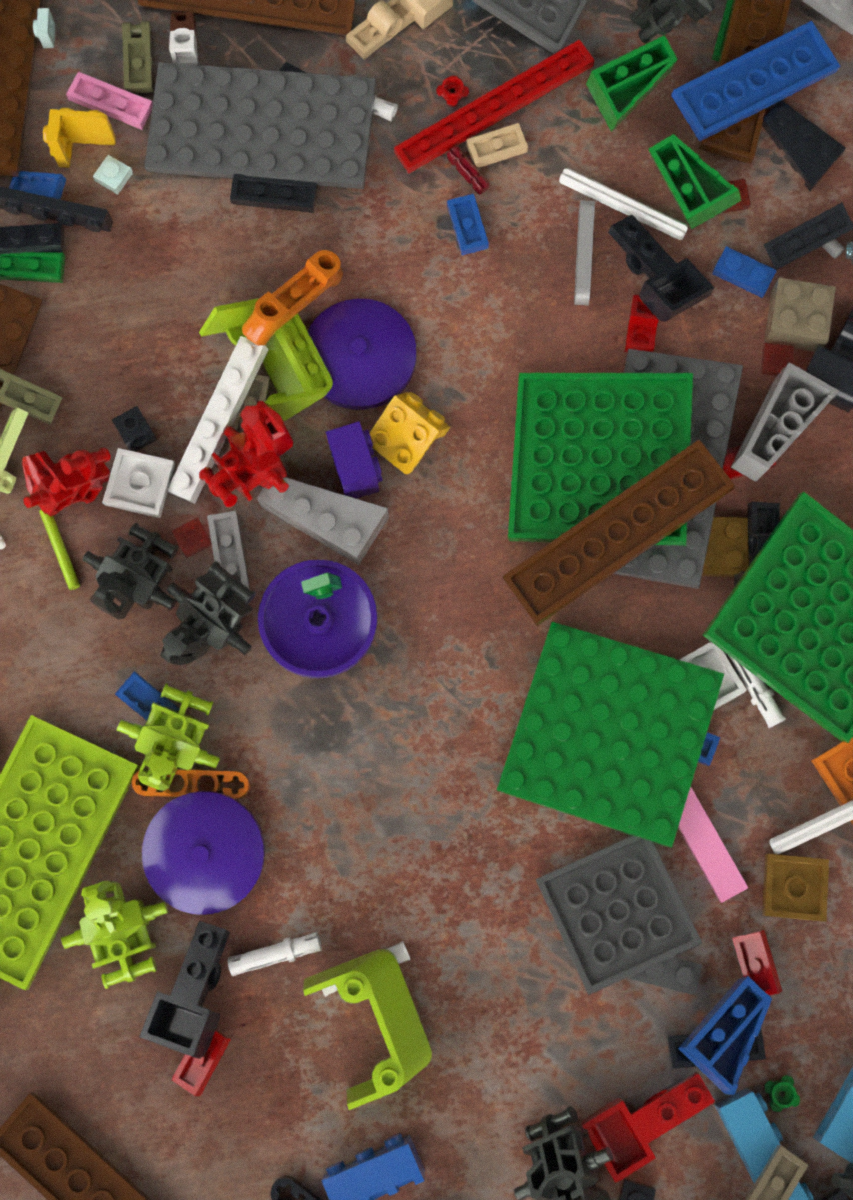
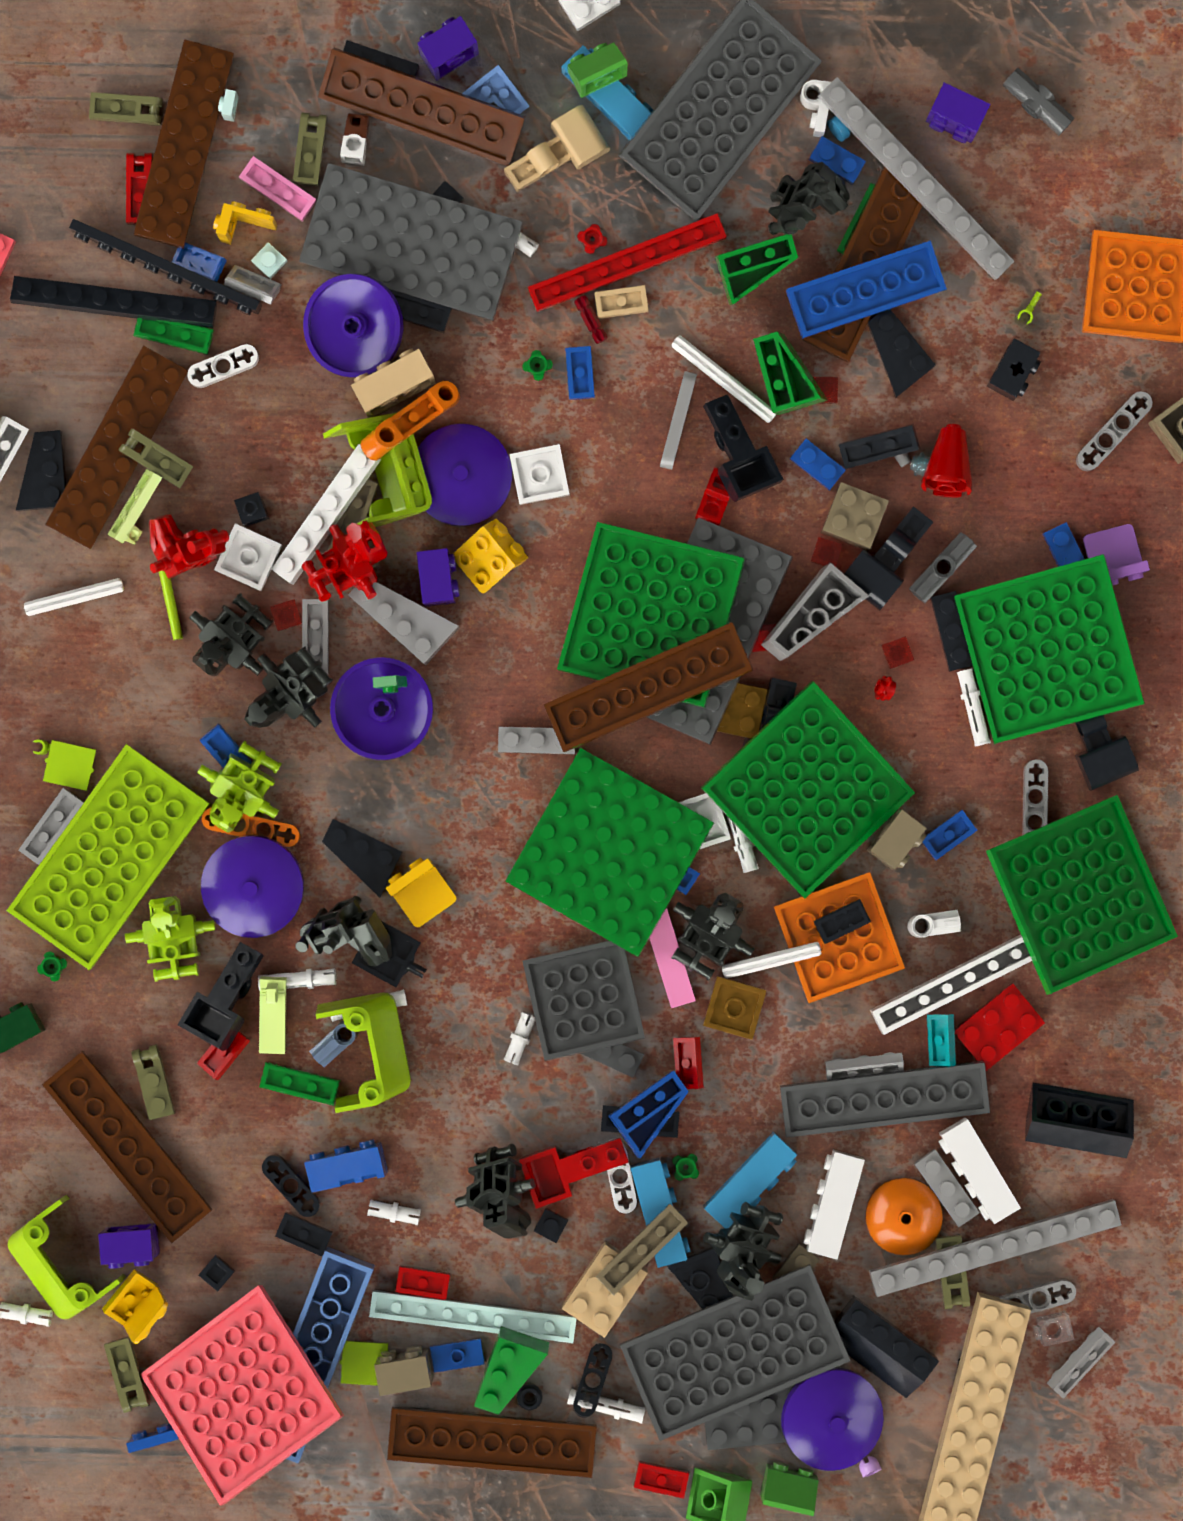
camera: 10 degrees right, 10 degrees up
none -> olive plate [131,1044,175,1120]
none -> white beam [187,344,259,388]
none -> light grey plate [224,265,281,305]
none -> yellowish green hinge [259,976,287,1054]
none -> green tile [259,1062,340,1106]
none -> pearl dark grey piece [295,896,392,966]
none -> dark purple dish [303,274,403,377]
none -> sand blue piece [309,1021,358,1067]
none -> black wing [322,819,402,898]
none -> tan brick [351,348,436,418]
none -> black plate [352,920,427,988]
none -> yellow bracket [386,857,457,927]
none -> light grey plate [498,727,575,754]
none -> white pin [503,1012,535,1066]
none -> white plate [510,444,570,505]
none -> green plate [522,350,553,381]
none -> white beam [607,1139,637,1213]
none -> pearl dark grey piece [671,893,755,981]

